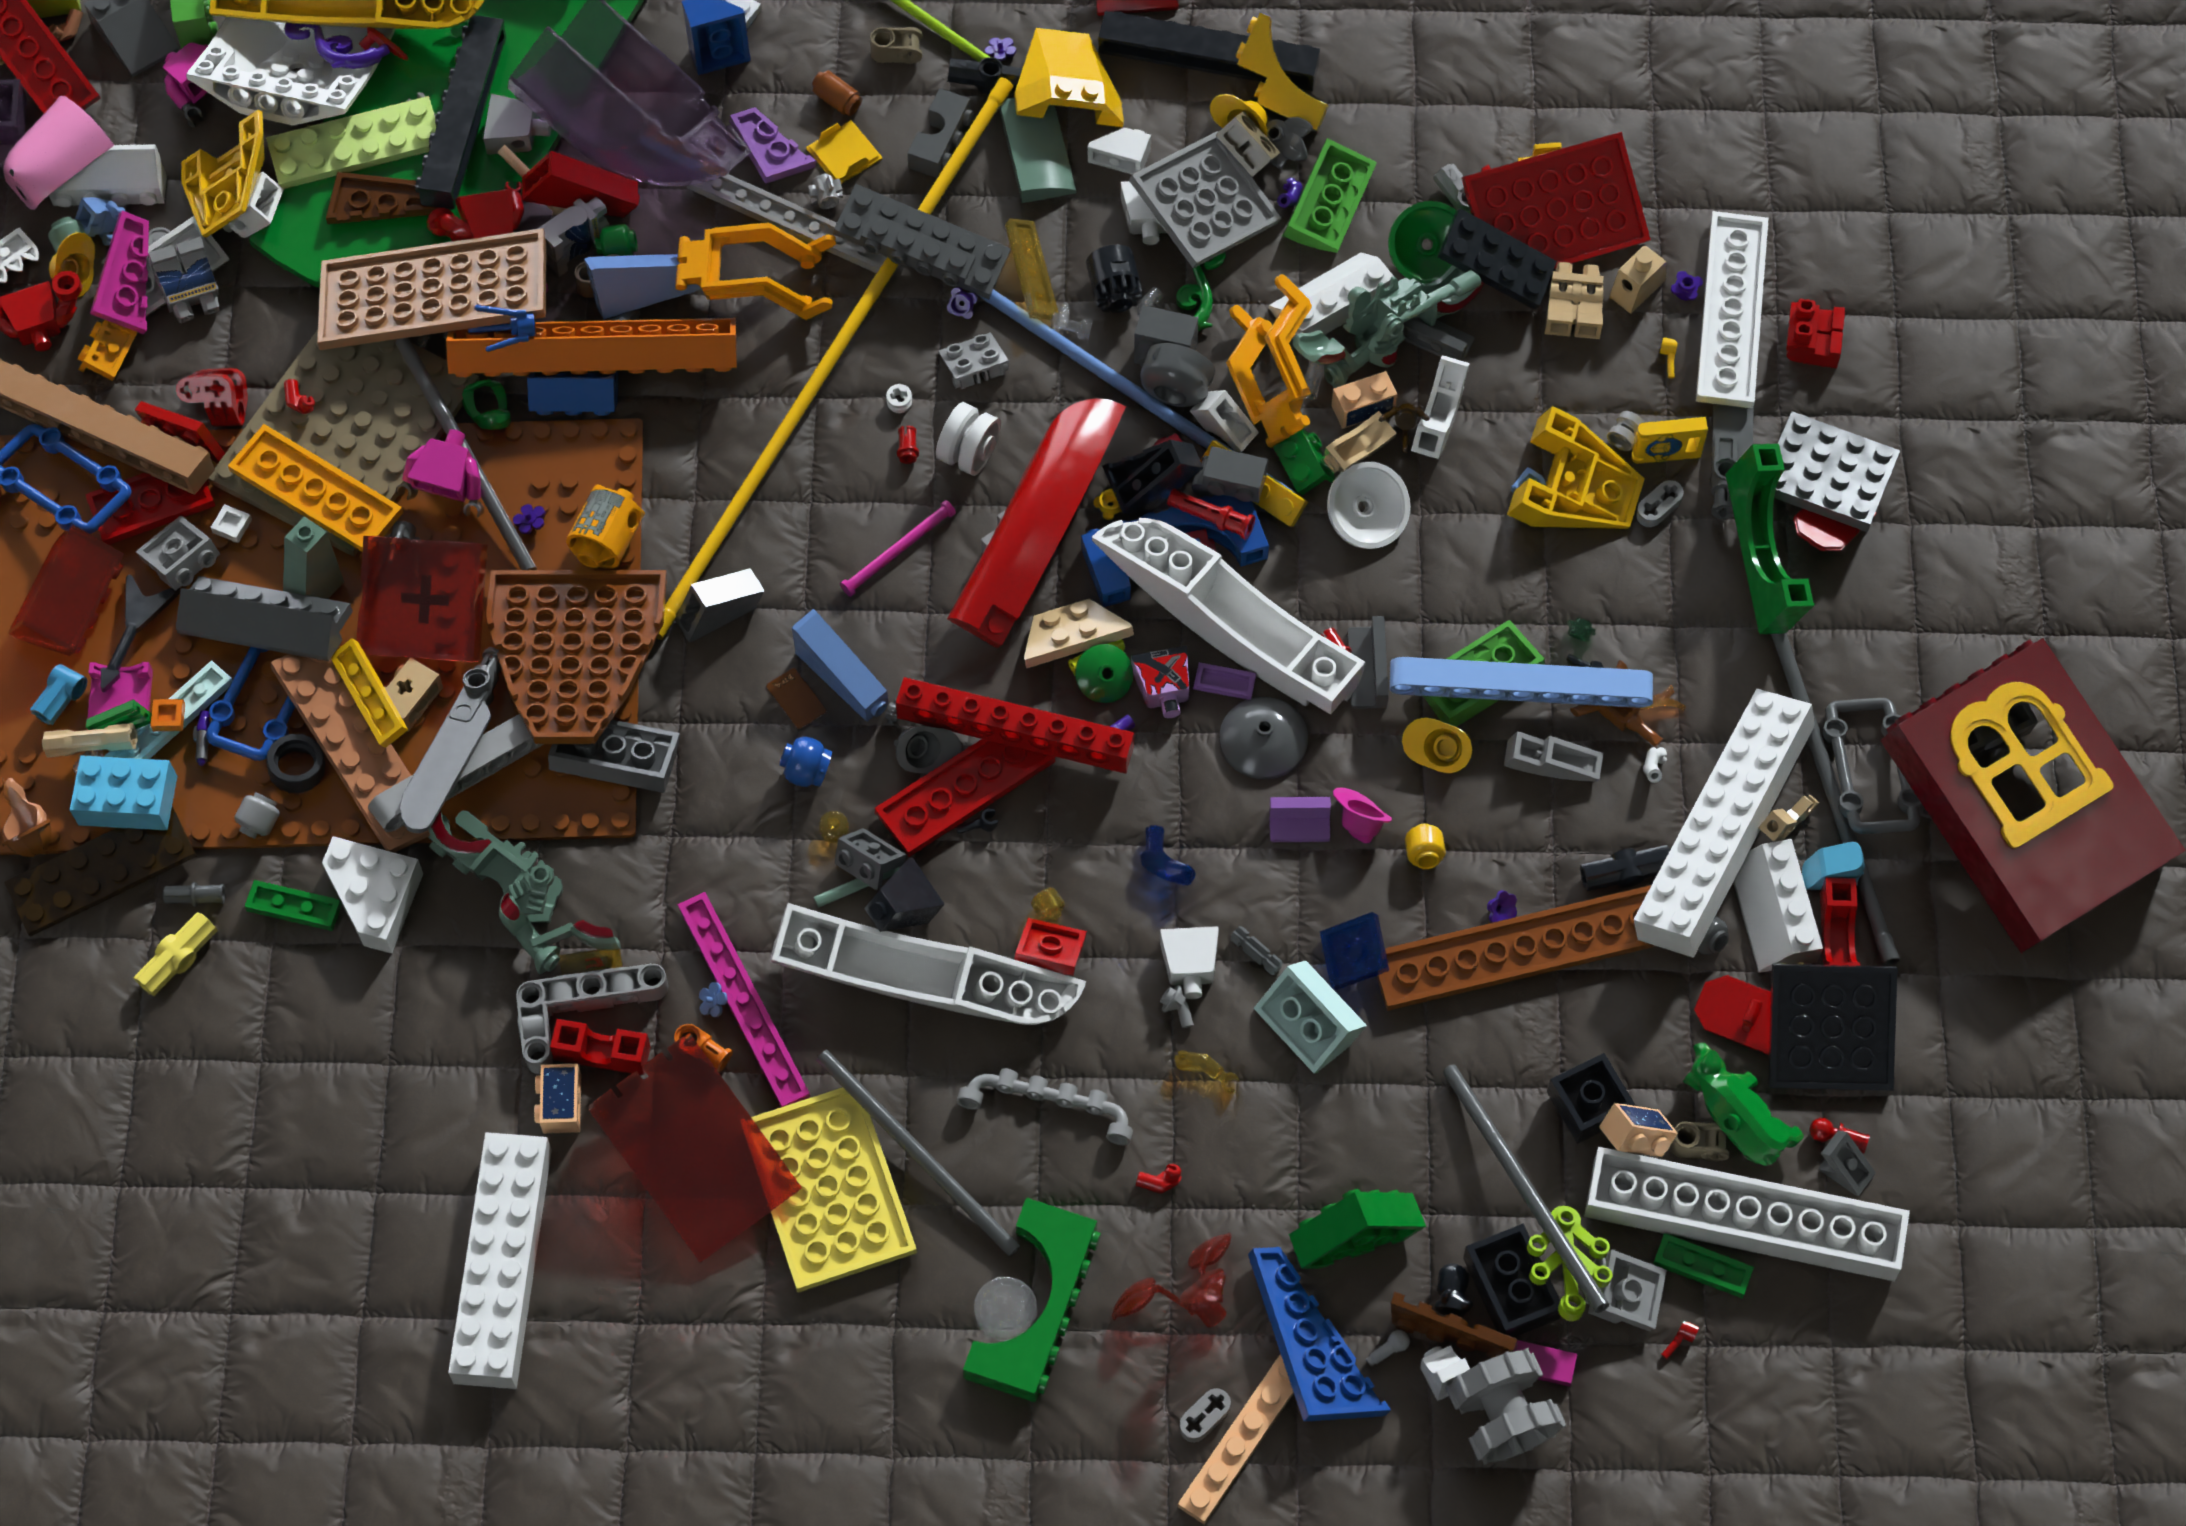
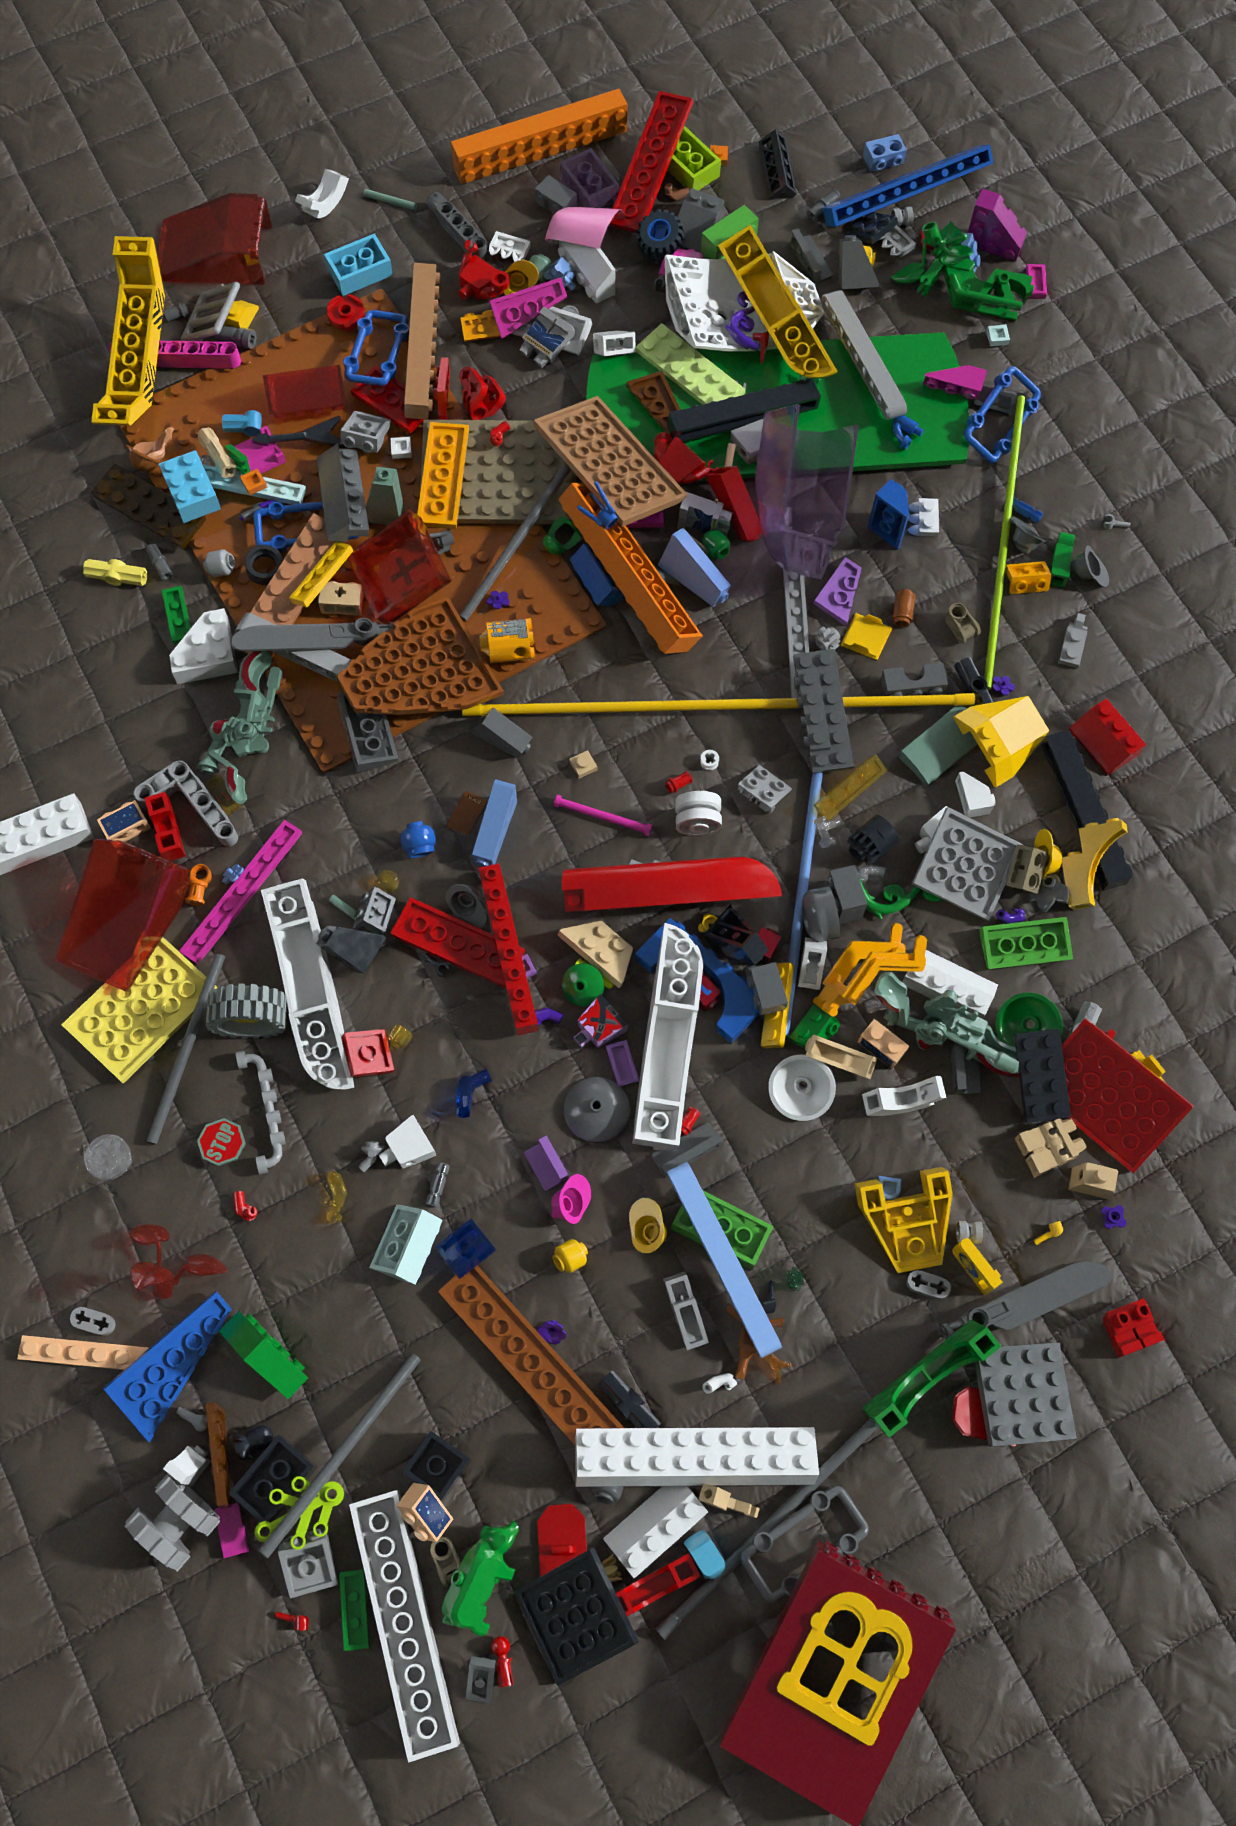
camera: 60 degrees right, 5 degrees up
yellow wedge [181,109,264,238] -> none
dark pink torso [396,429,484,518] -> none
light orange piece [675,222,836,320] -> none
plate [947,287,978,319] -> none
green arch [963,1197,1101,1403] -> none
red pin [1167,489,1255,540] -> none
dark brown plant [1379,403,1430,453] -> none
white plate [1696,211,1768,409] -> none
none -> piece [197,1118,246,1166]
none -> light grey wheel [206,984,286,1039]
none -> tan plate [570,750,597,779]
none -> black wheel [637,209,685,264]

